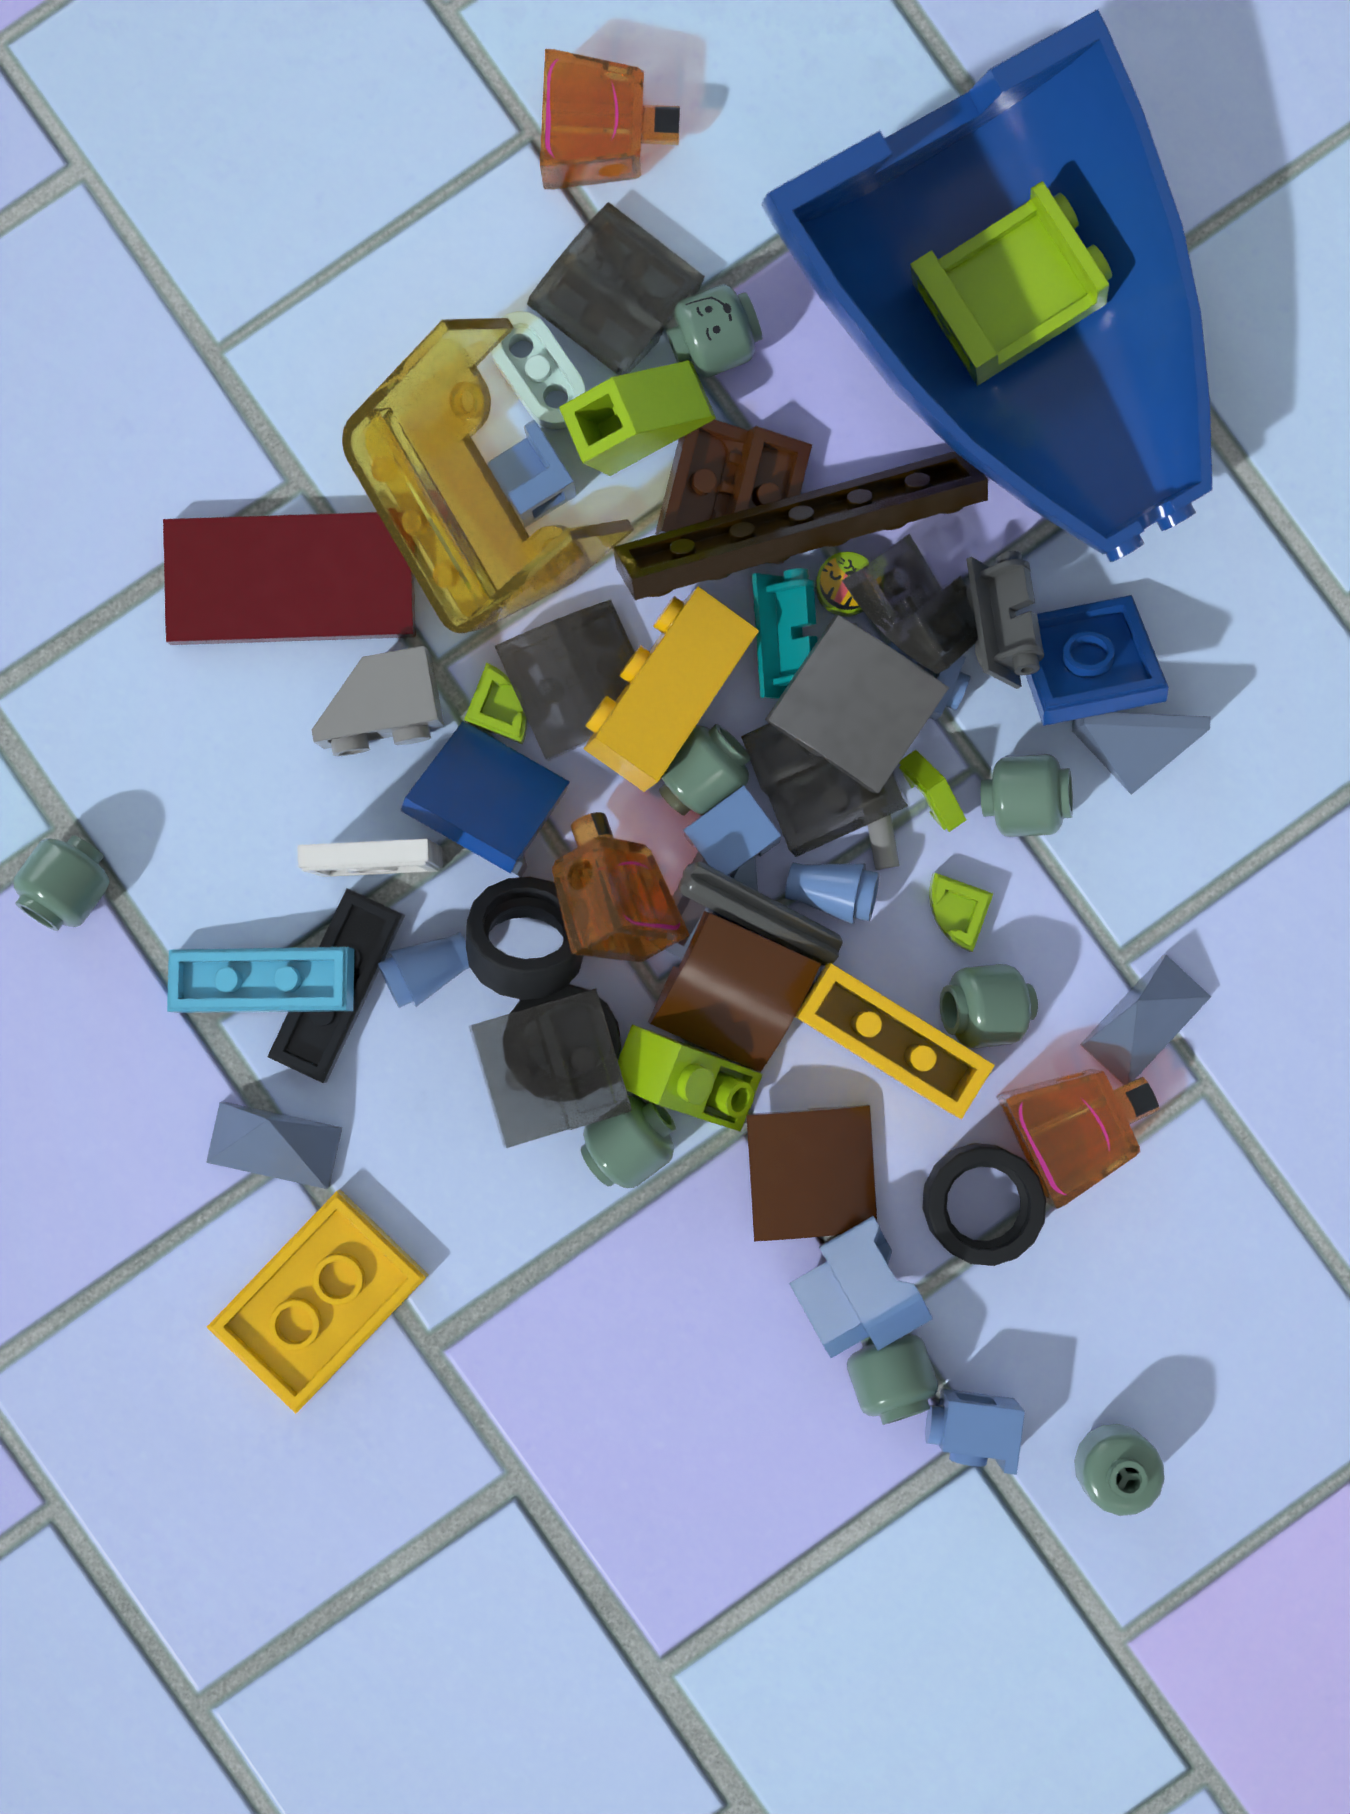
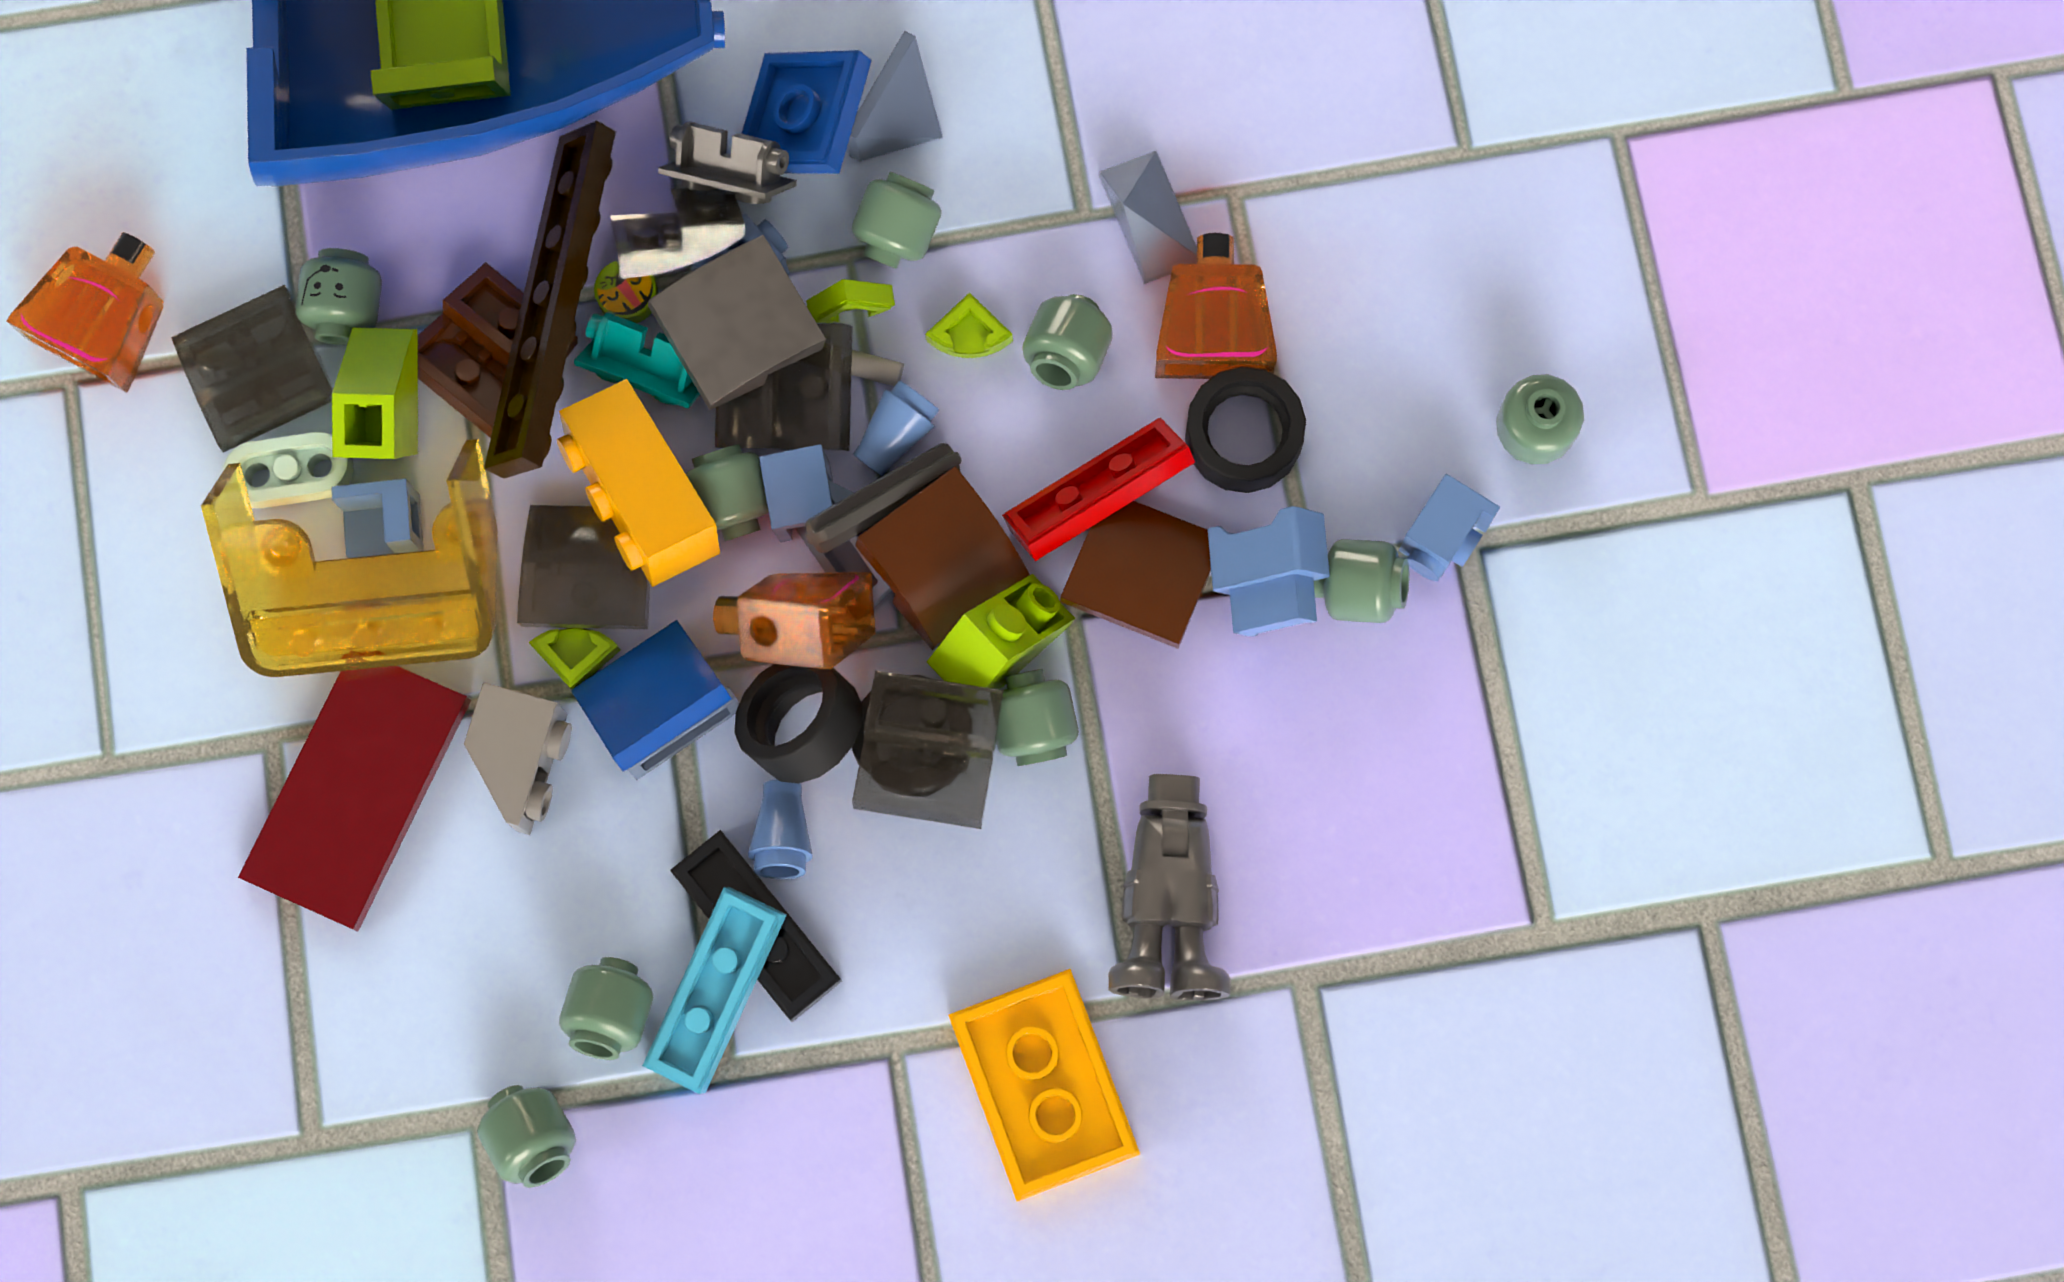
camera: 60 degrees left, 10 degrees down
sand blue slope [206,1101,343,1189] -> none
white tile [297,839,443,877] -> none
yellow brick [795,963,995,1120] -> none
none -> sand green head [559,957,653,1060]
none -> red tile [1002,417,1195,561]
none -> flat silver piece [1108,774,1231,1001]

